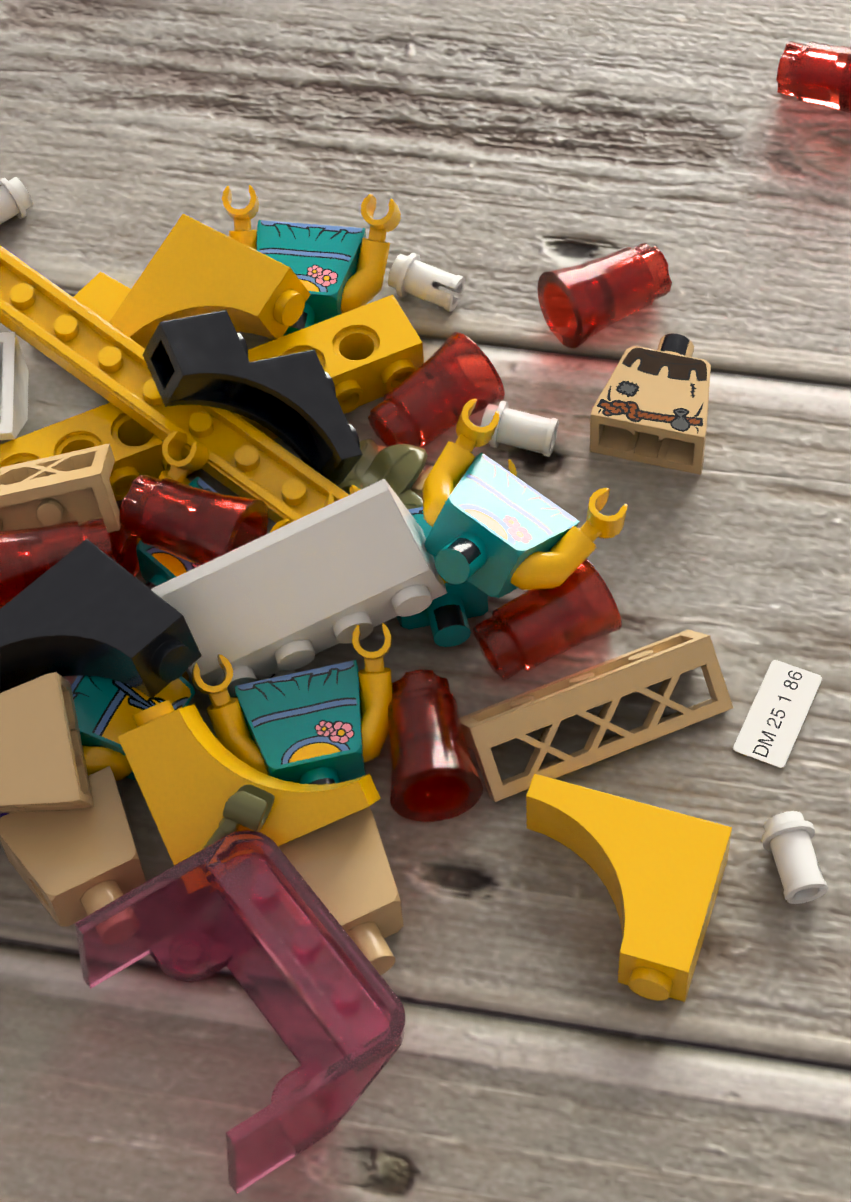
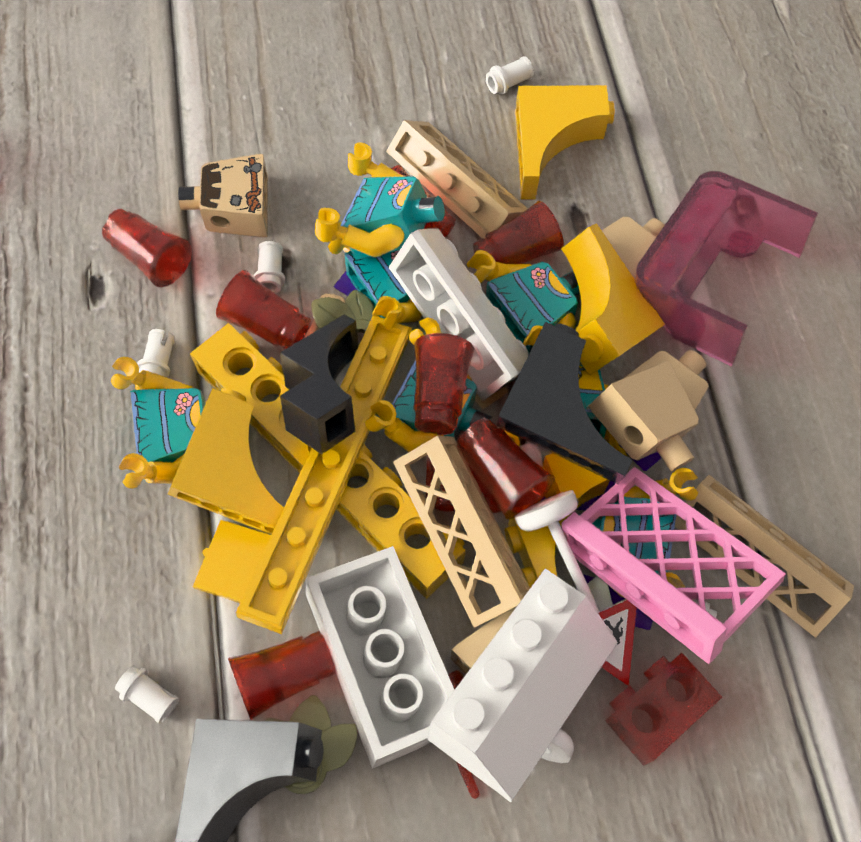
camera: 115 degrees left, 10 degrees up
olive hand [195,784,275,869] -> none
white sticker [733,660,822,768] -> none

